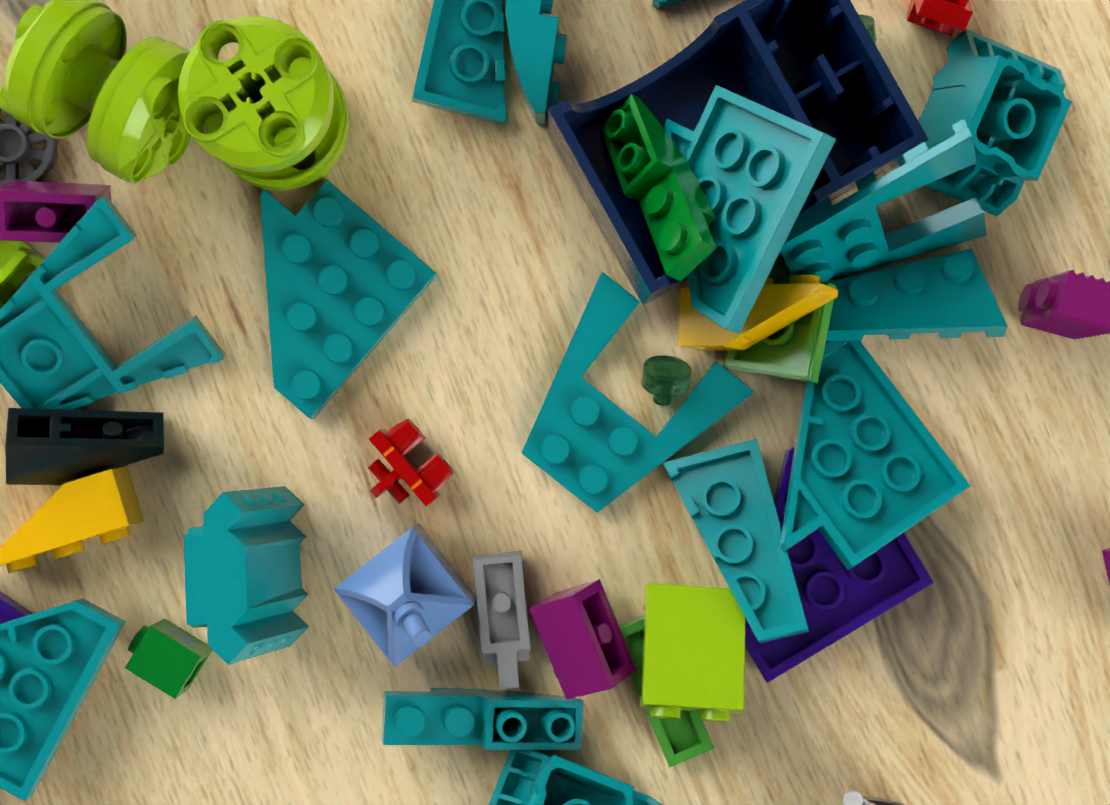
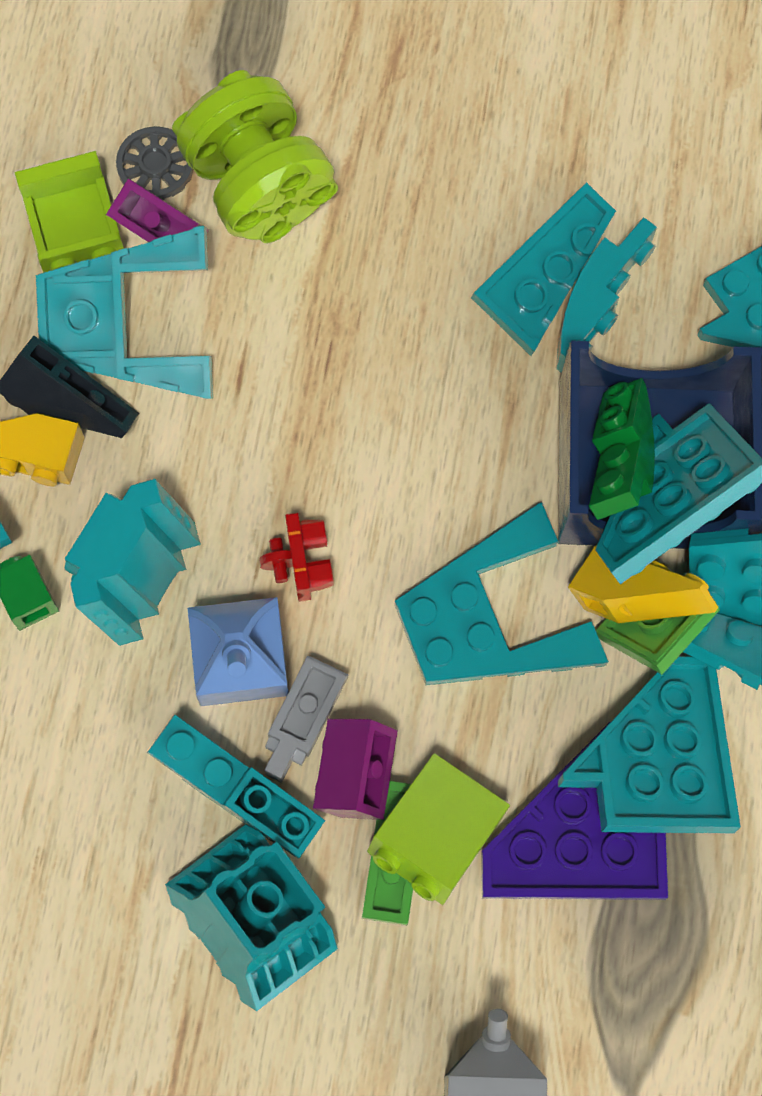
camera: 30 degrees right, 15 degrees down
lime piece [178,16,350,191] -> none
teal wing [260,180,438,419] -> none
clear green tile [641,355,692,406] -> none
teal wing [663,438,809,643] -> none

